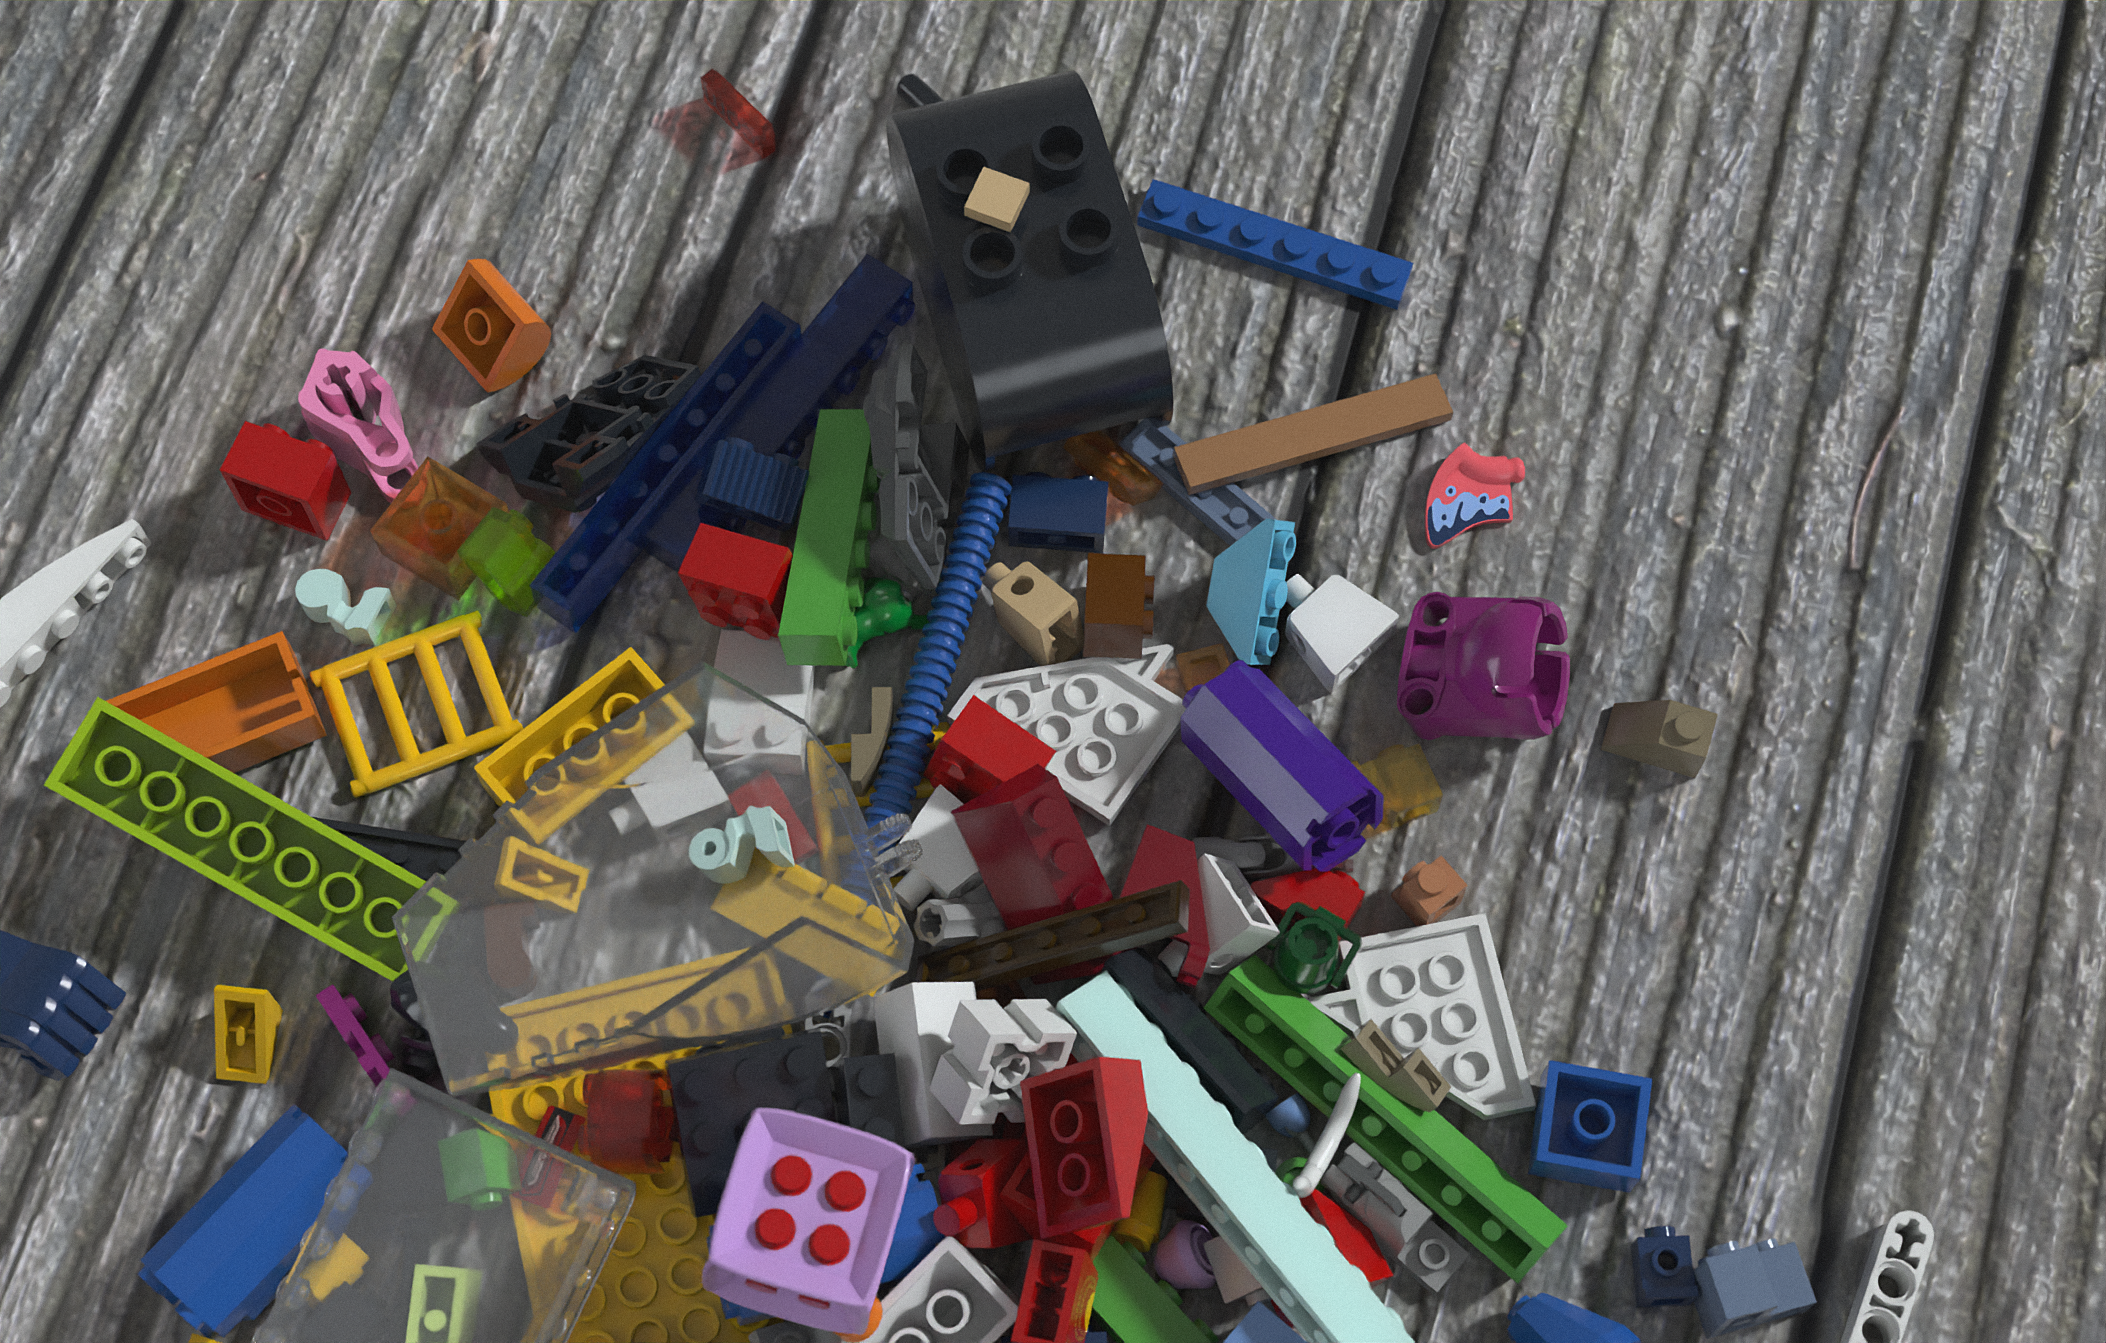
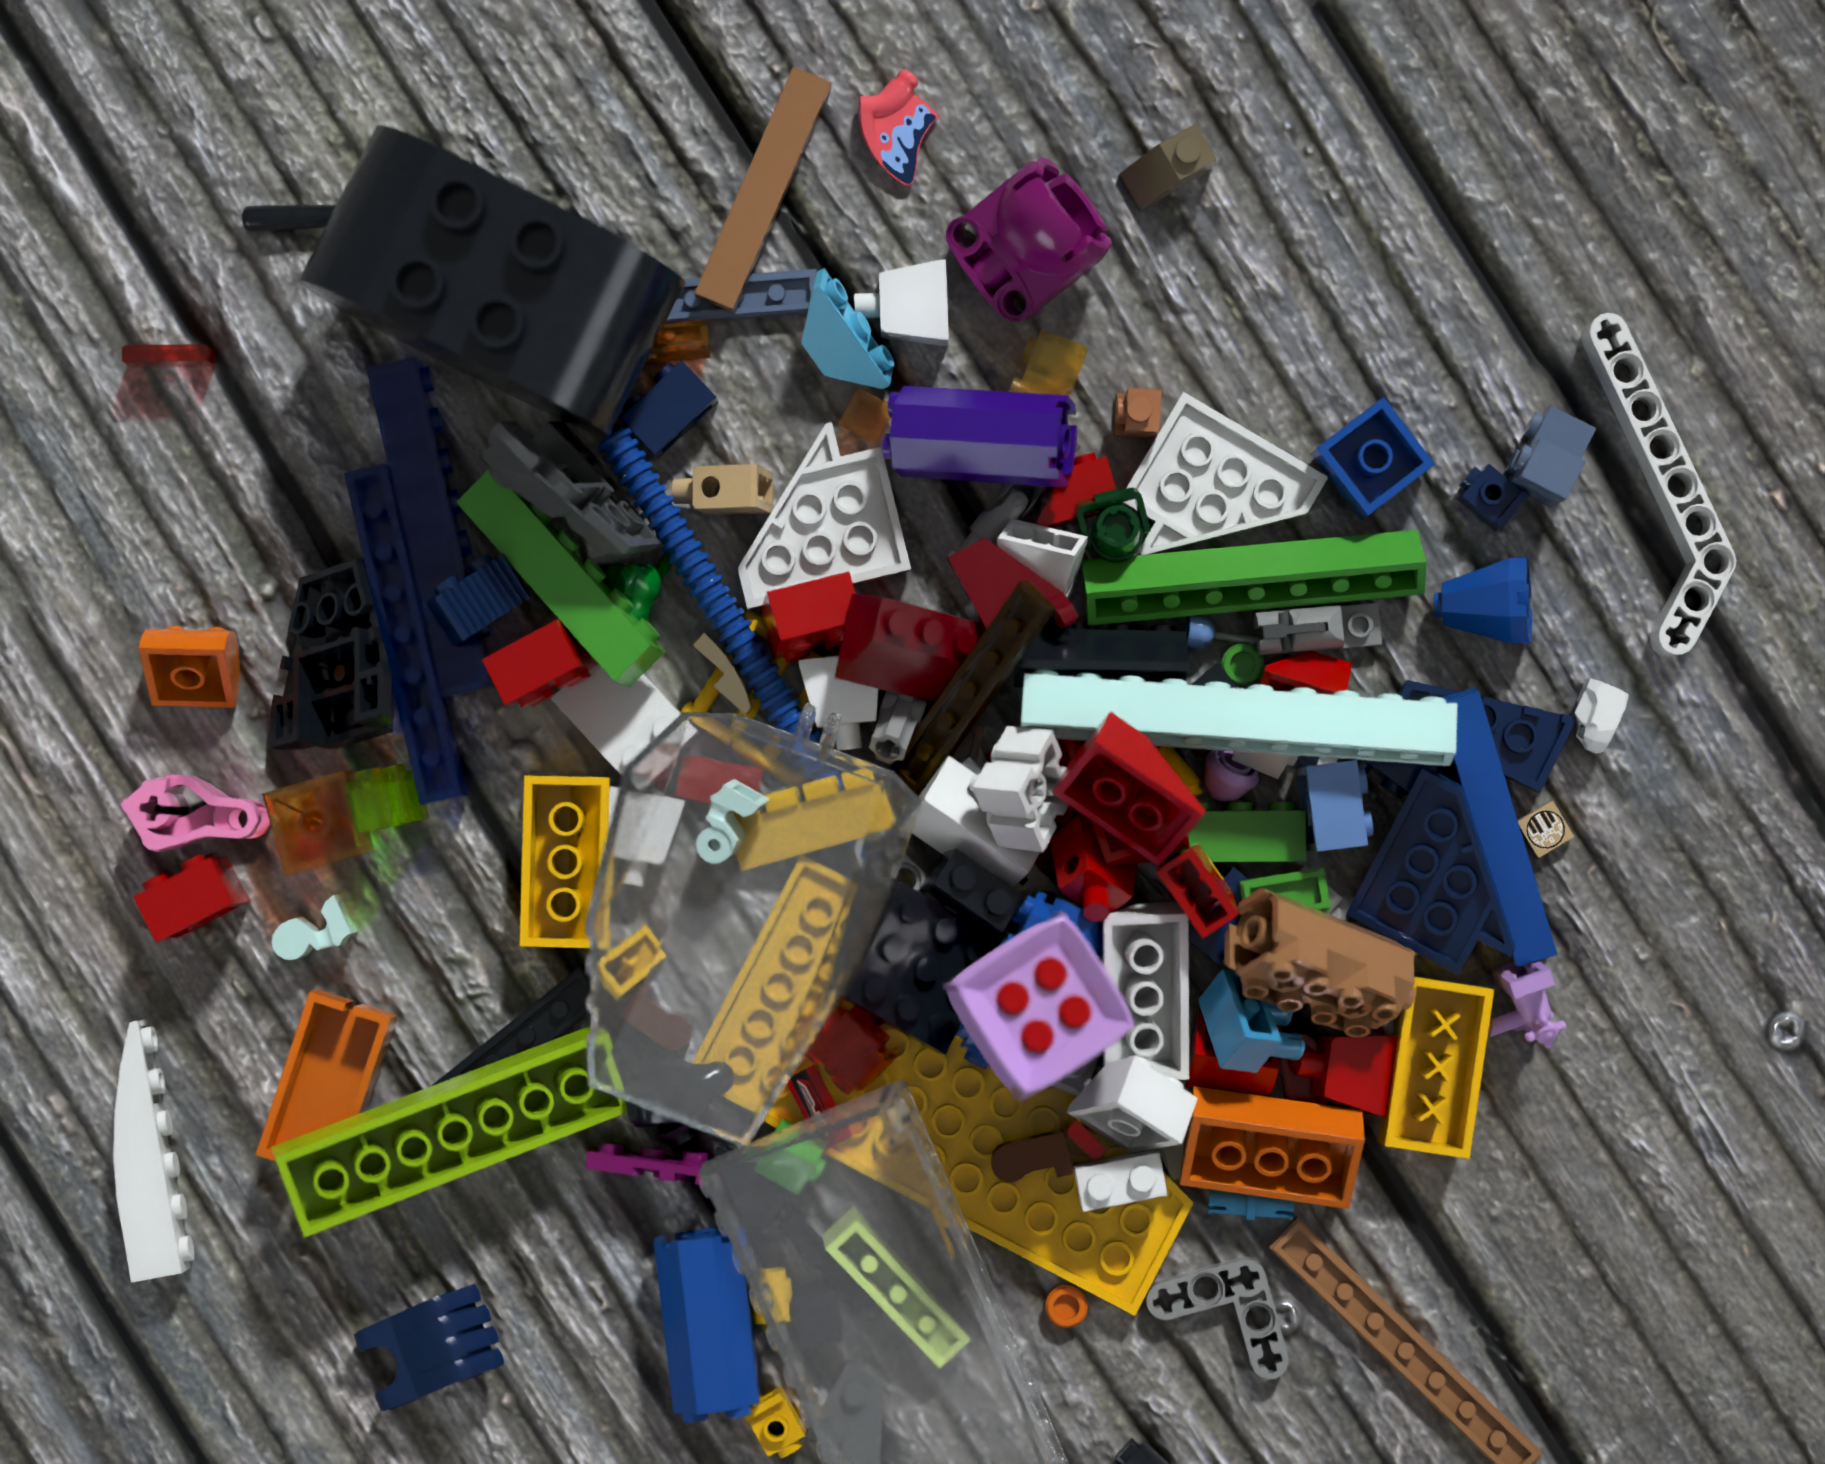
camera: 50 degrees left, 20 degrees up
yellow slope [214,985,283,1084] -> none
yellow bar [310,610,524,798] -> none
tan tile [964,167,1030,232] -> none
reddish brown brick [1083,553,1155,659] -> none
blue plate [1137,179,1413,310] -> none
white animal [1292,1073,1361,1198] -> none
dark tan slope [1341,1019,1451,1113] -> none

